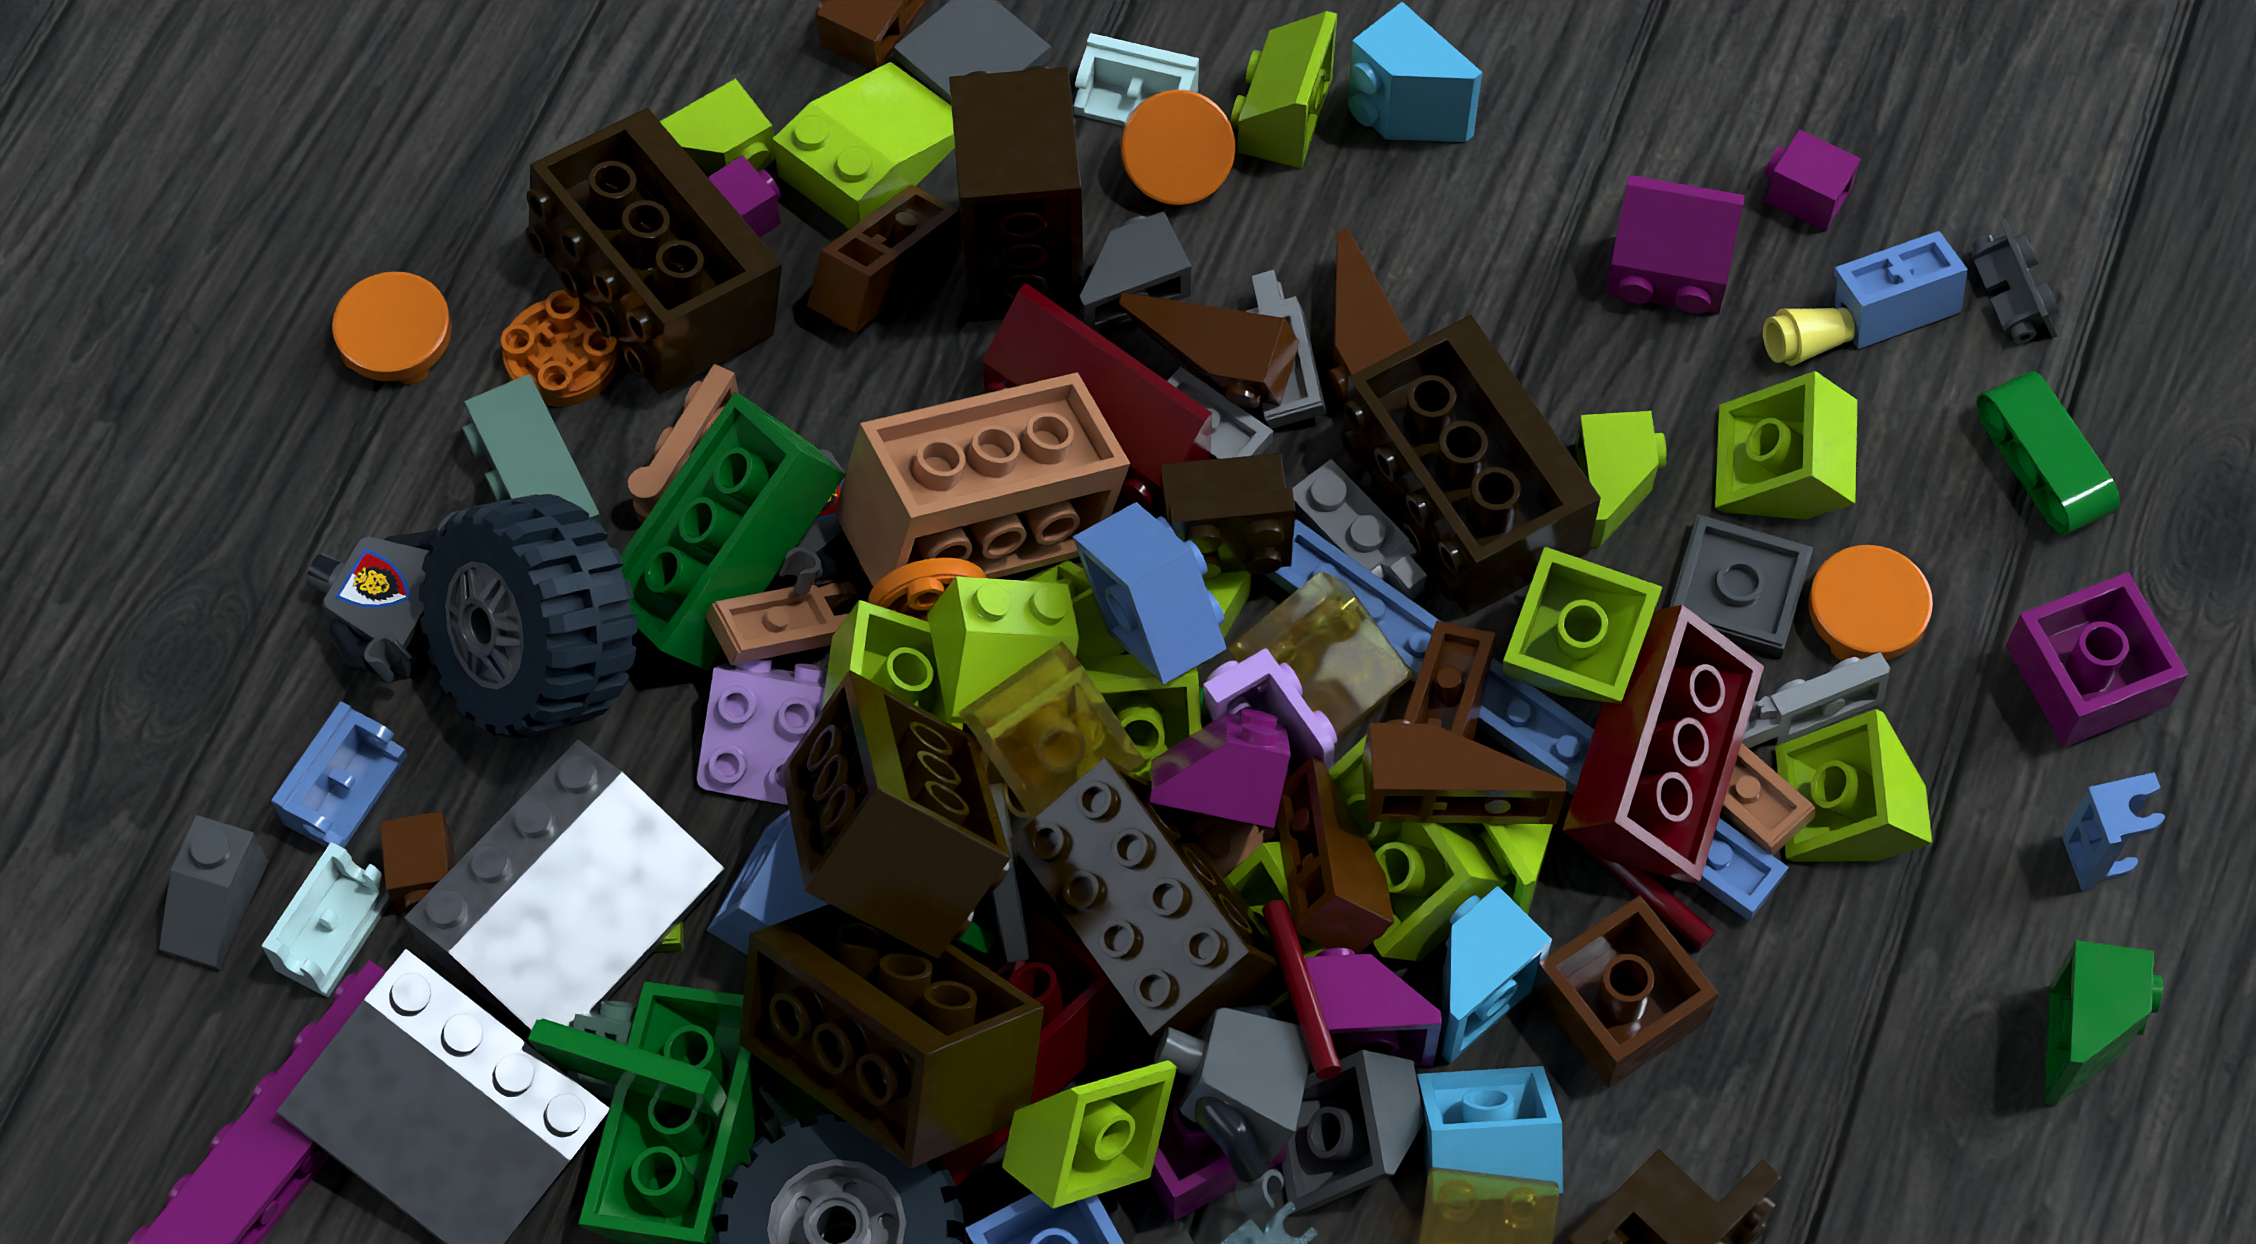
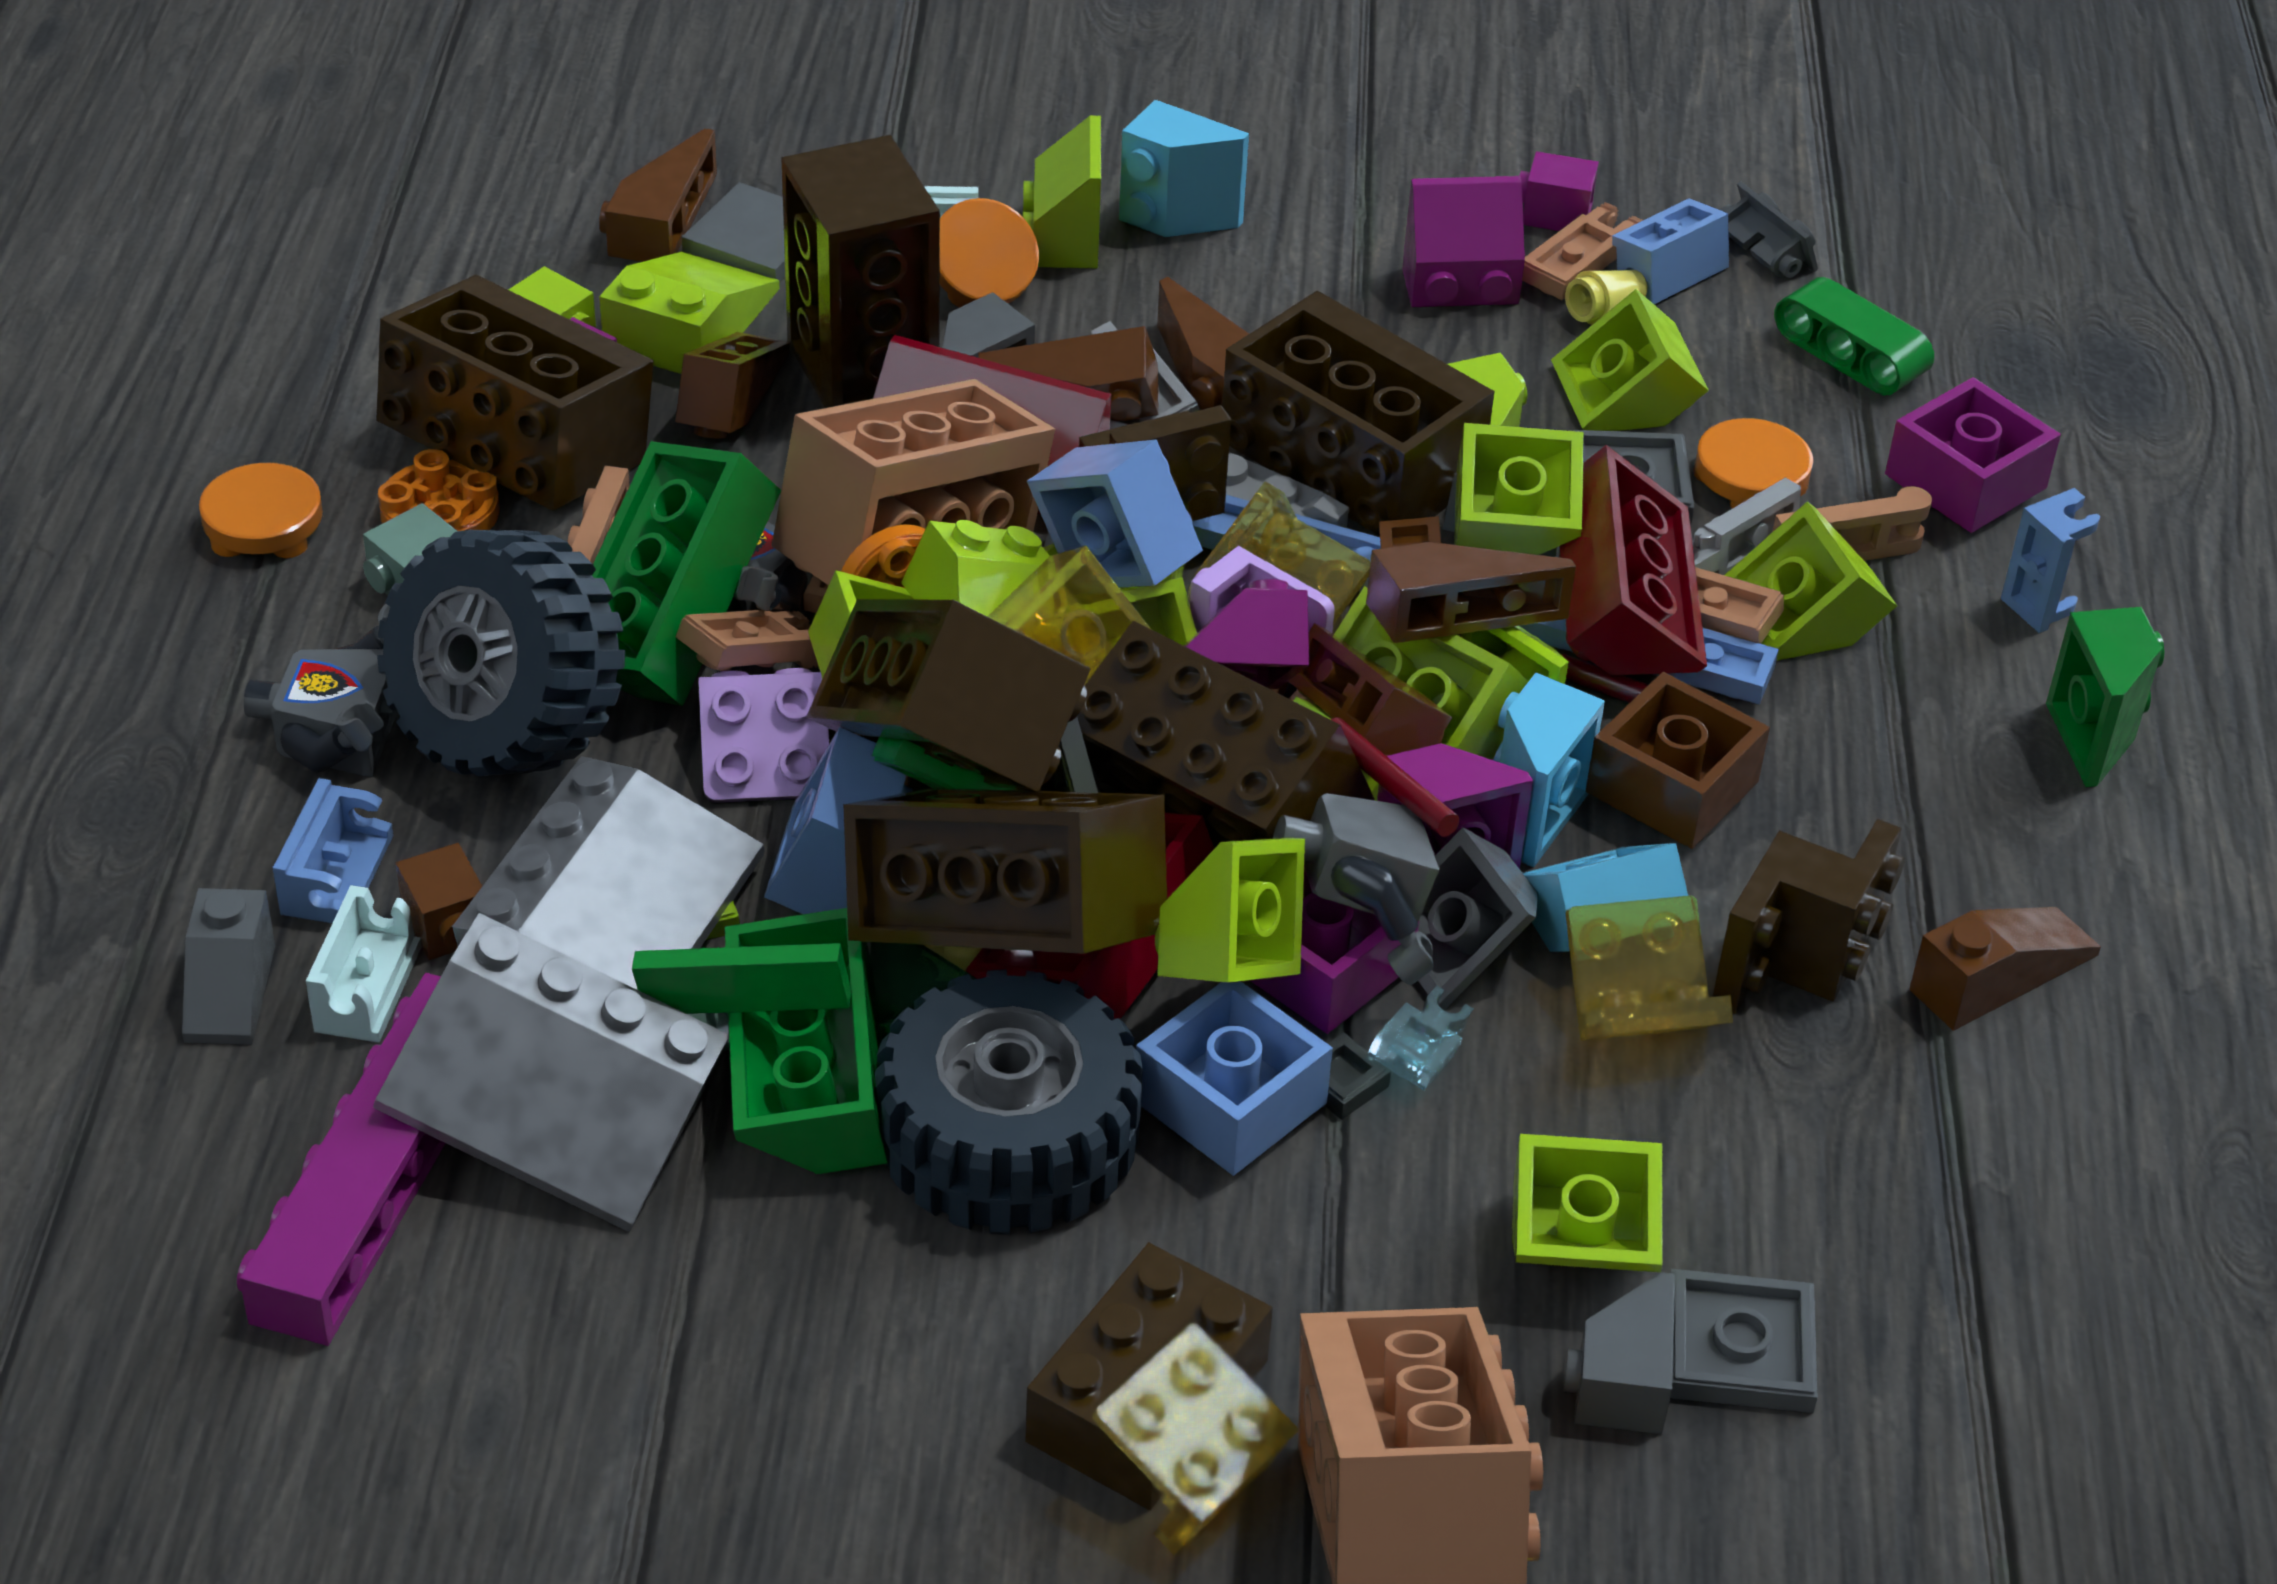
camera: 20 degrees left, 20 degrees down
none -> nougat hinge [1522,202,1643,300]
none -> nougat plate [1773,486,1932,561]

